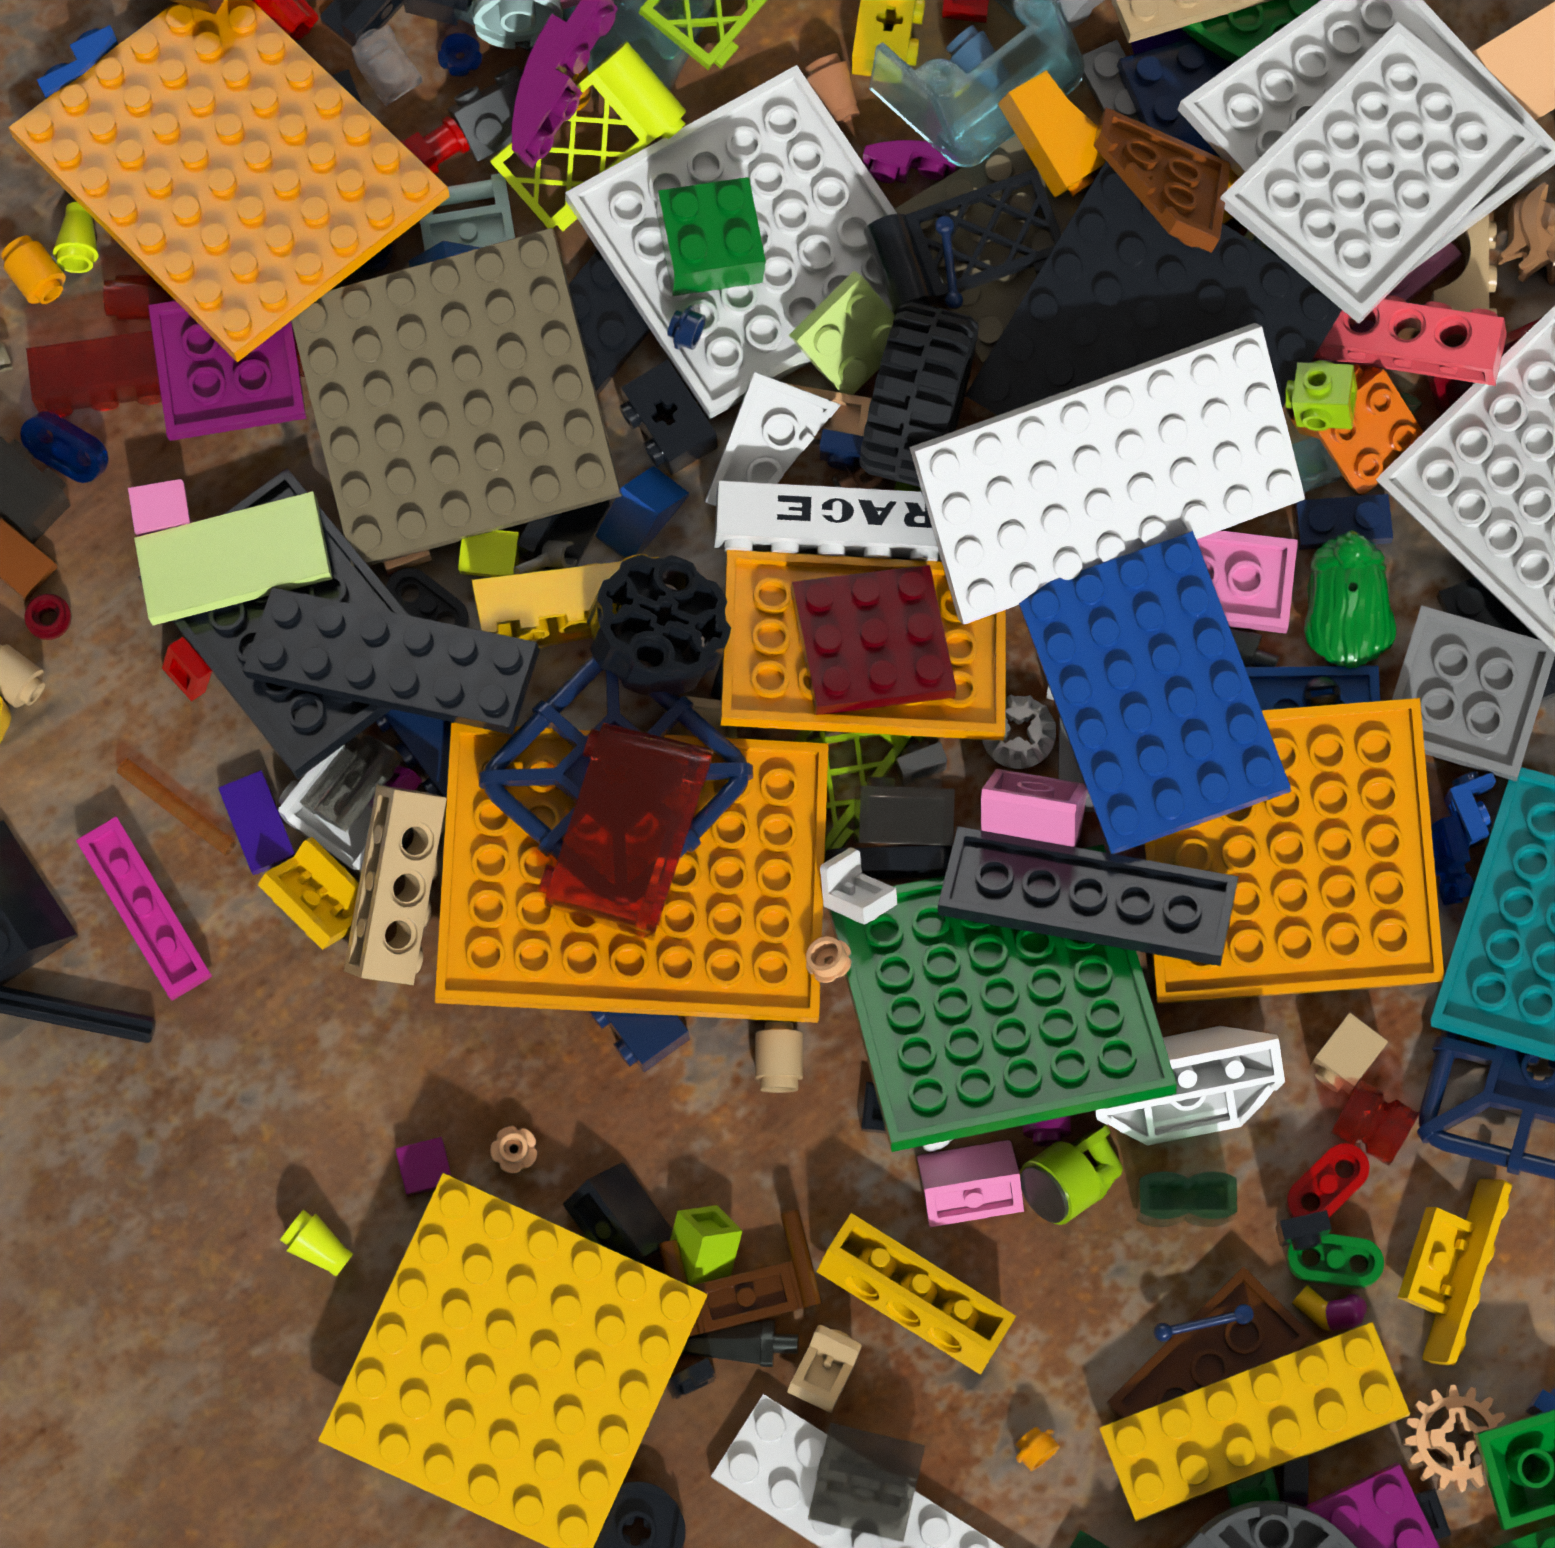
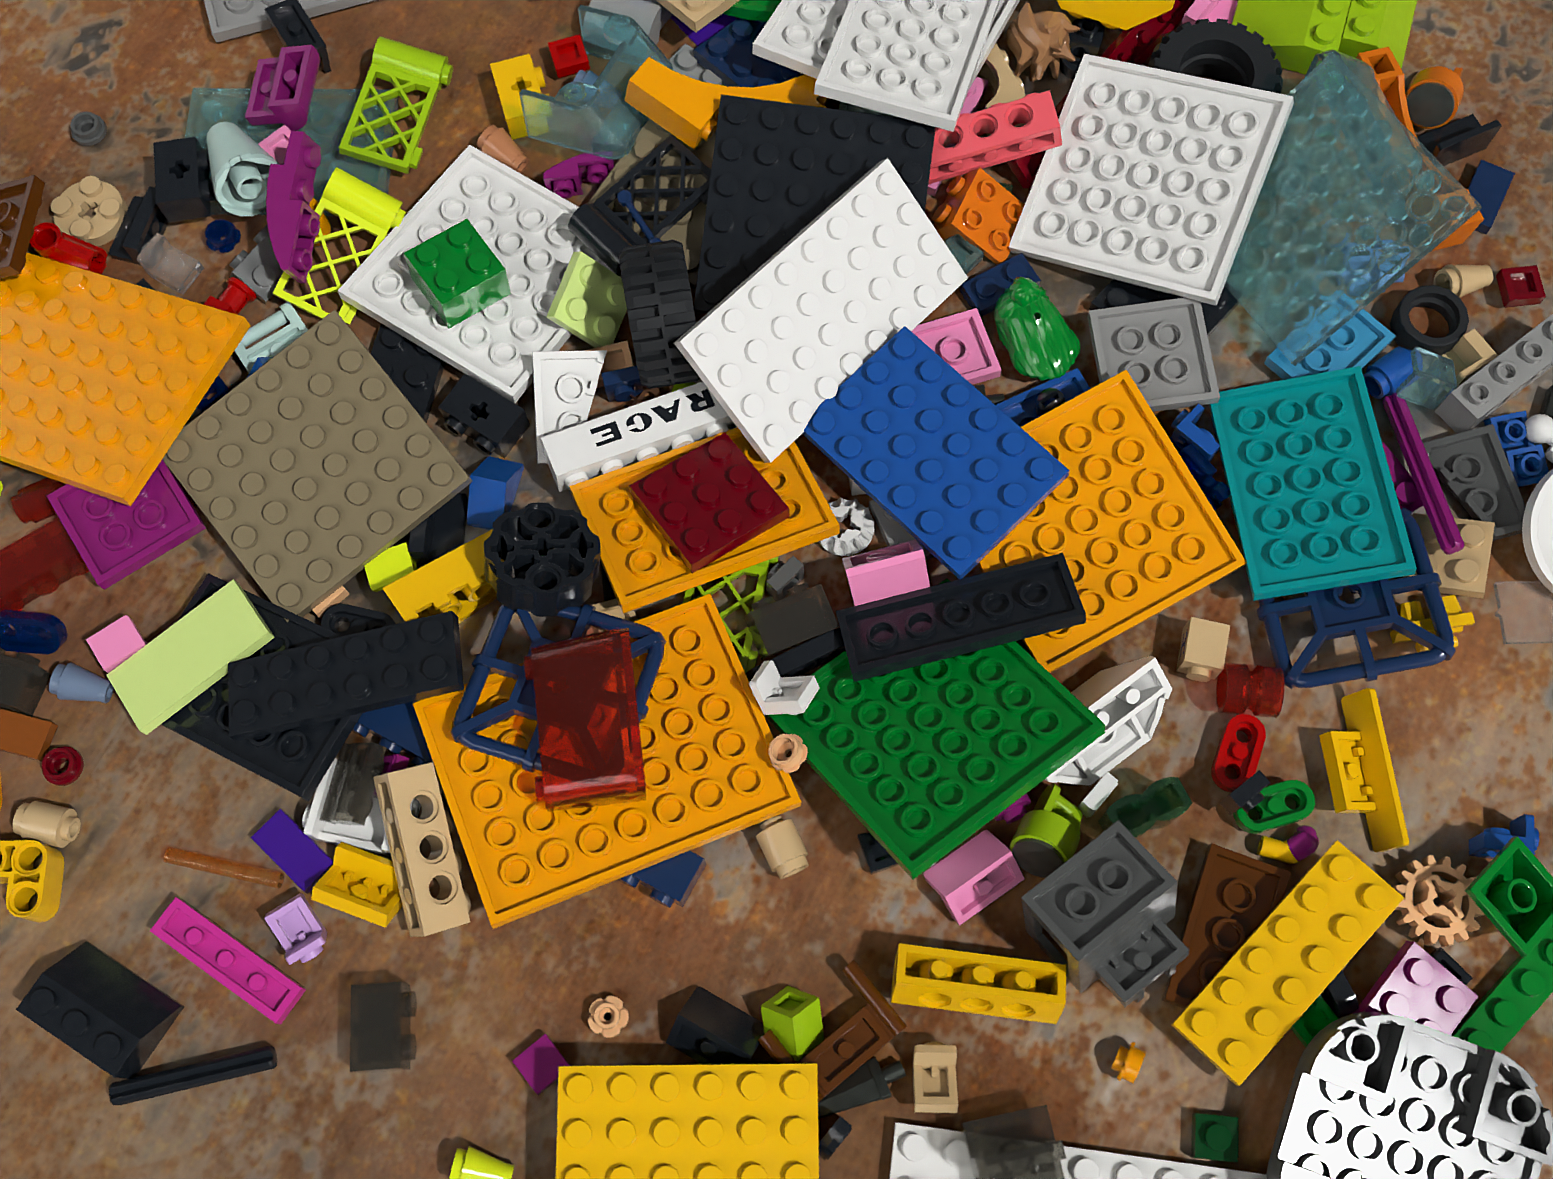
camera: 25 degrees left, 5 degrees down
red plate [162,637,212,702] -> none
light grey hand [513,540,577,574] -> none
dark blue plate [667,305,706,350] -> none
dark orange plate [1093,107,1231,253] -> none
dark blue hinge [1154,1304,1254,1342] -> none
lime brick [1285,360,1358,431] -> none
none -> sand blue cone [49,662,114,703]
none -> lavender bracket [264,892,327,965]
none -> clear smoke brick [350,981,417,1073]
none -> dark grey piece [1021,820,1189,1007]
none -> white tile [1078,771,1119,818]

